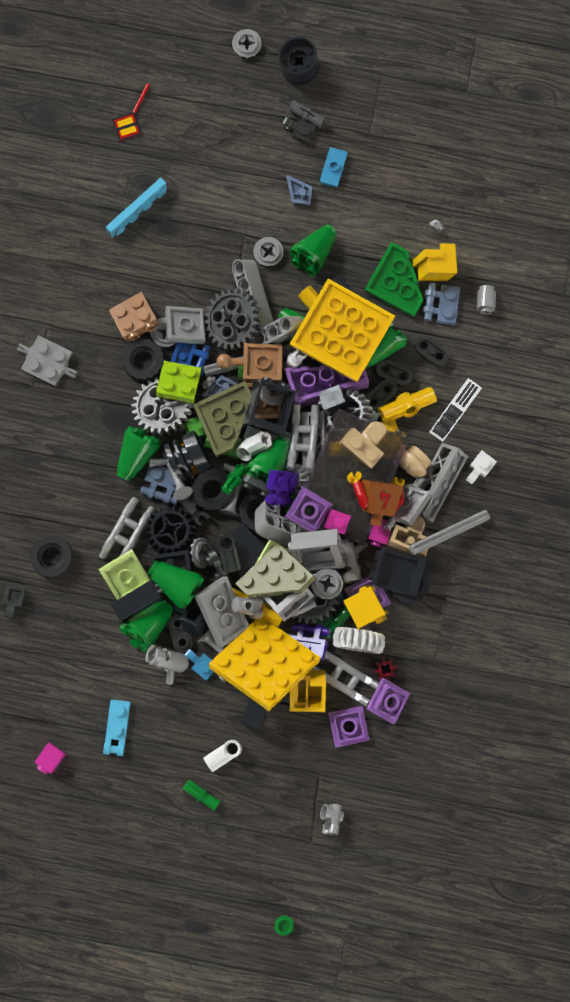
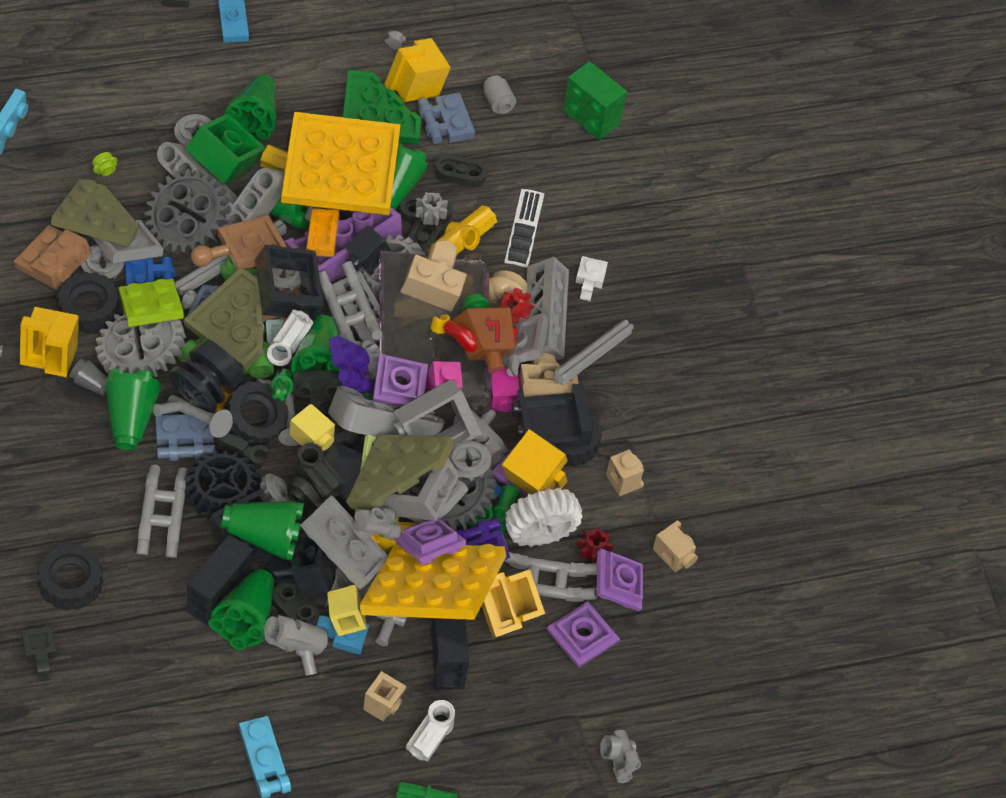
camera: 30 degrees left, 25 degrees down
yellowish green plate [99,549,150,600] -> none
white pin [282,349,307,371] -> none
sand blue piece [286,175,312,206] -> none
none -> yellow plate [20,307,79,377]
none -> olive plate [51,179,139,247]
none -> dark grey cone [69,359,107,397]
none -> lime plate [92,152,117,176]
none -> green brick [186,113,266,185]
none -> light yellow brick [290,404,335,451]
none -> light orange plate [306,209,339,257]
none -> light yellow brick [327,585,367,636]
none -> tan brick [363,671,407,721]
none -> medium lavender piece [395,518,466,564]
none -> light grey gear [415,192,448,225]
none -> green plate [462,294,490,311]
none -> red gear [498,288,535,323]
none -> green brick [563,61,627,140]
none -> tan brick [606,449,644,497]
none -> tan brick [653,520,698,573]

